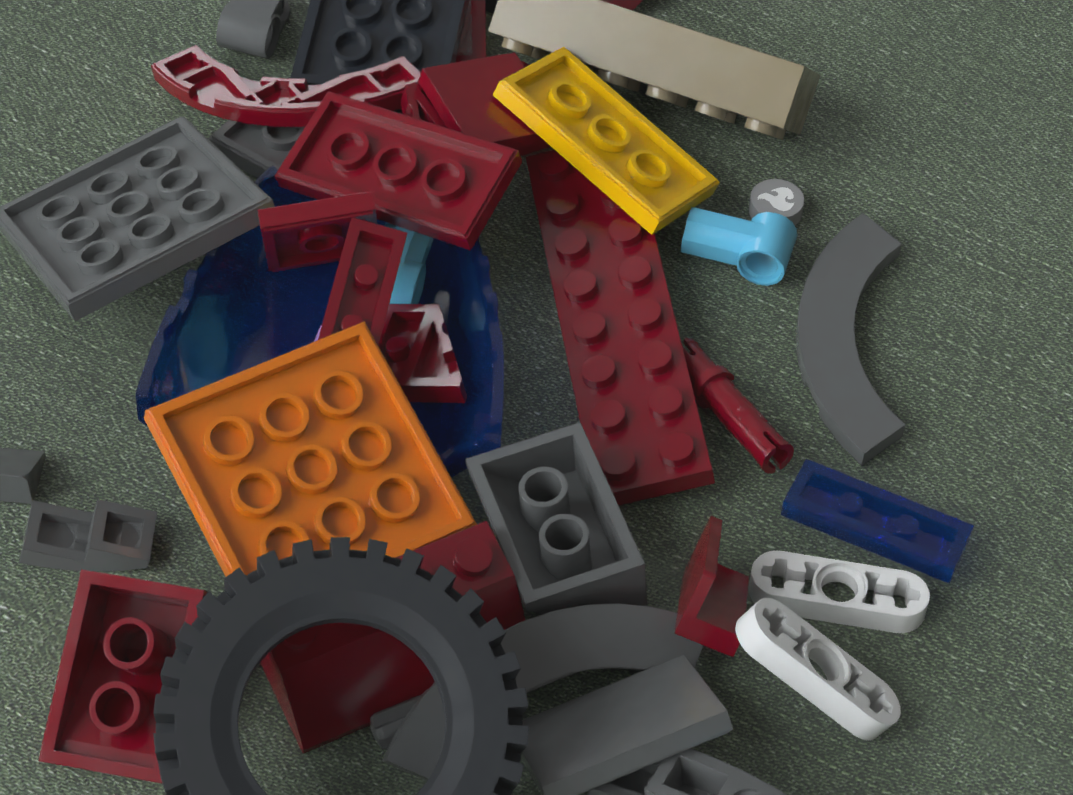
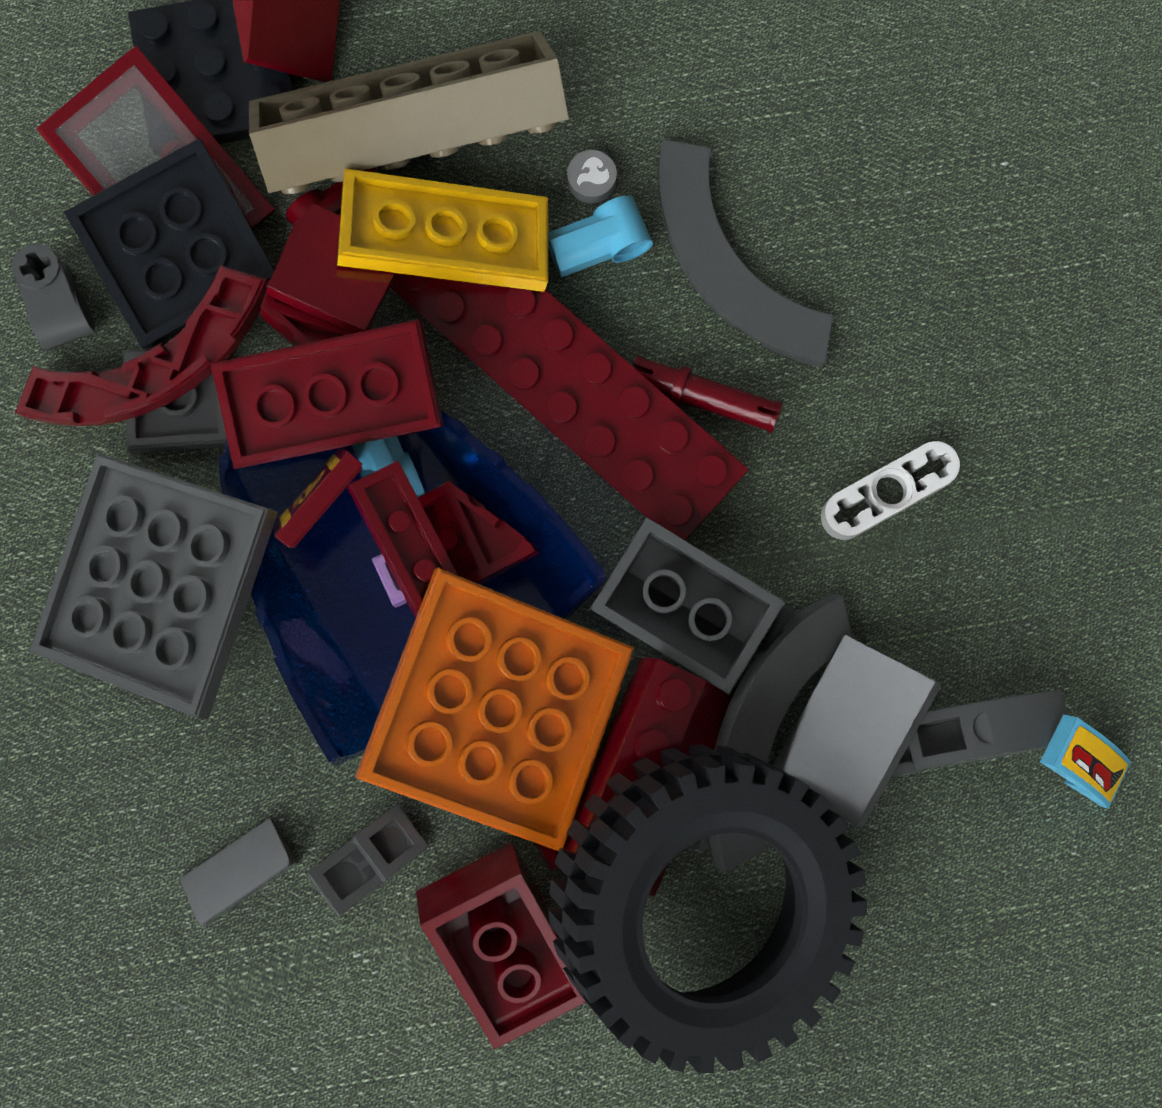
camera: 40 degrees left, 30 degrees up
dark red panel [674,516,749,657] -> none
white beam [735,598,901,740] -> none
clear blue plate [781,459,974,584] -> none

